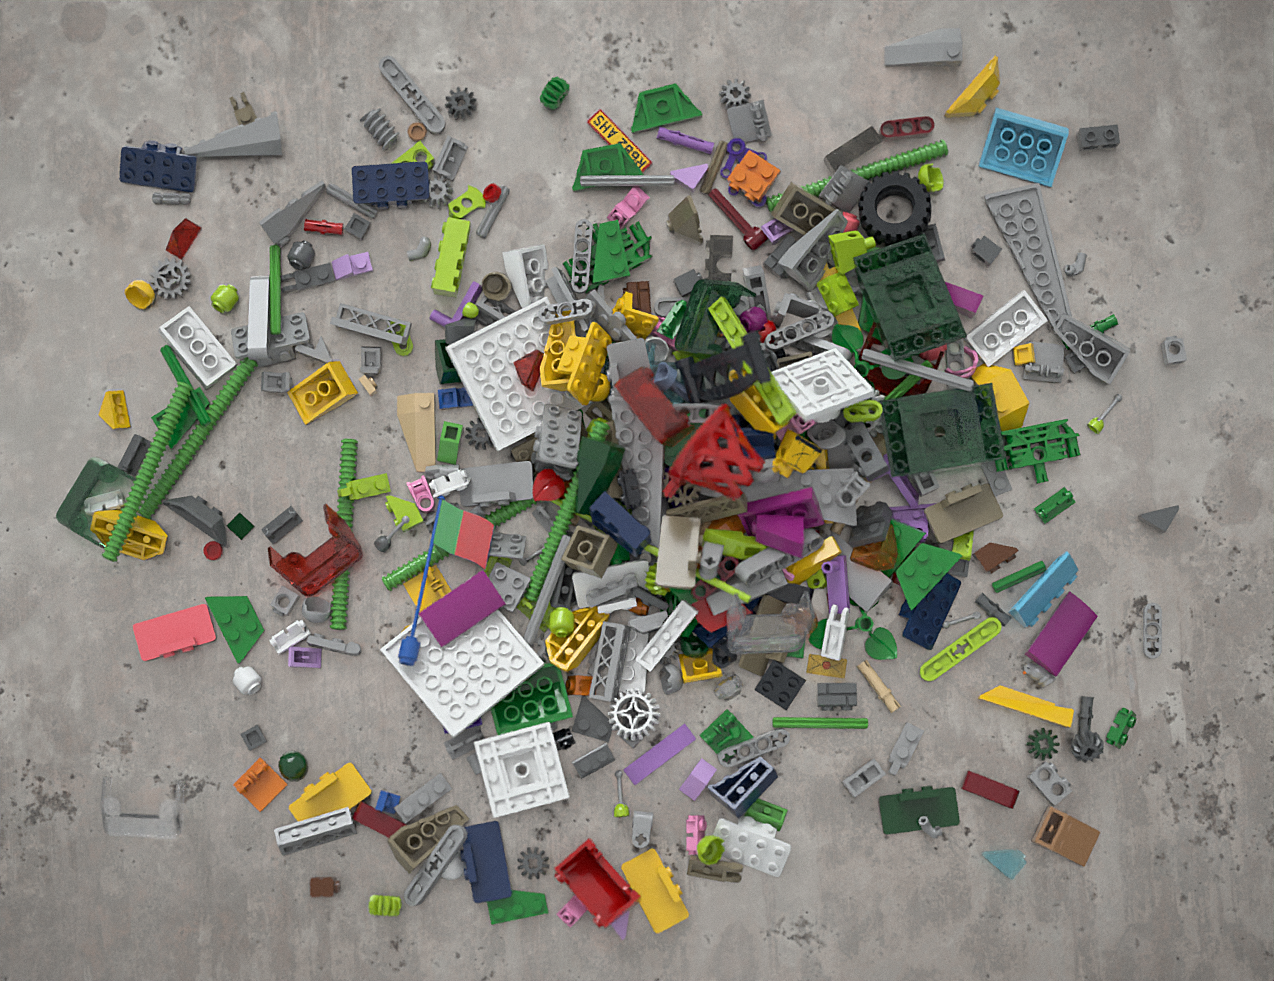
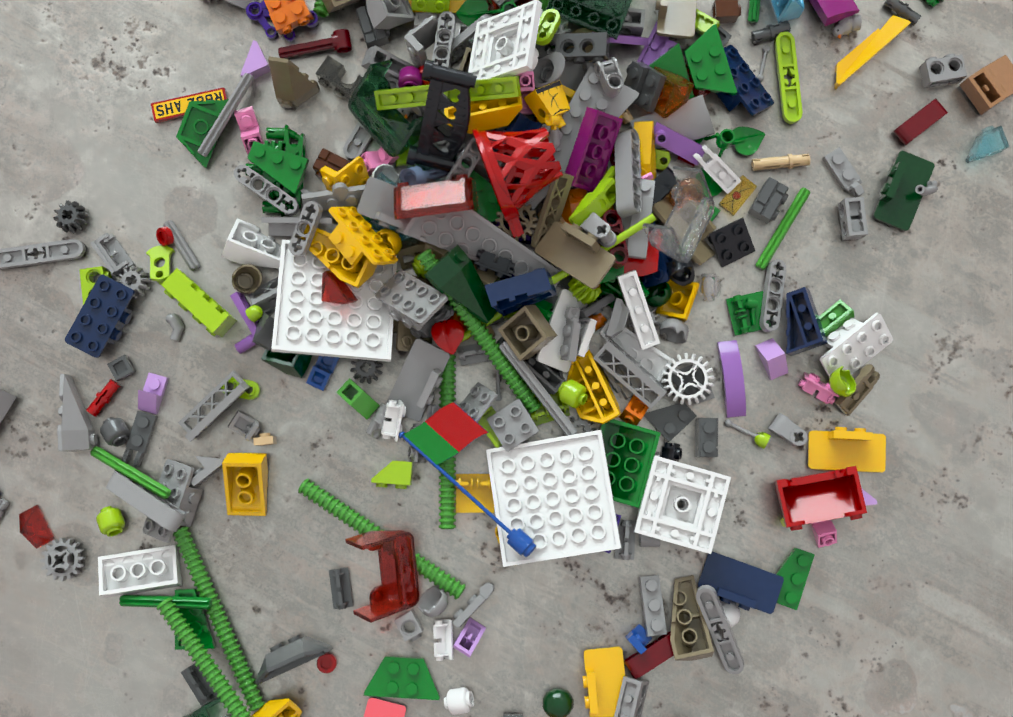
camera: 60 degrees left, 0 degrees up
yellow slope [98,390,131,429] -> none
yellow hair [124,280,155,309] -> none
dark green slope [227,512,255,540] -> none
light grey bracket [261,371,292,393] -> none
light grey axle [326,183,378,219] -> none
lime hinge [337,473,391,500] -> none
light grey piece [360,108,400,151] -> none
lime gear [368,895,401,916] -> none
hinge [374,516,410,552] -> none
tan wedge [397,393,436,472] -> none
bright pink piece [407,475,435,514] -> none
medium nougat tile [408,122,427,142] -> none
magenta slope [418,570,506,647] -> none
dark grey gear [517,847,550,880] -> none
green gear [540,76,570,110] -> none
green wing [631,83,702,134] -> none
medium lavender pin [657,127,714,154] -> none
green hinge [657,300,693,340] -> none
dark grey brick [673,269,704,297] -> none
dark tan axle [700,140,728,195] -> none
magenta slope [752,514,804,558] -> none
lavender slope [760,218,794,245] -> none
dark green gear [1026,728,1060,761] -> none
dark grey gear [1071,730,1104,763] -> none

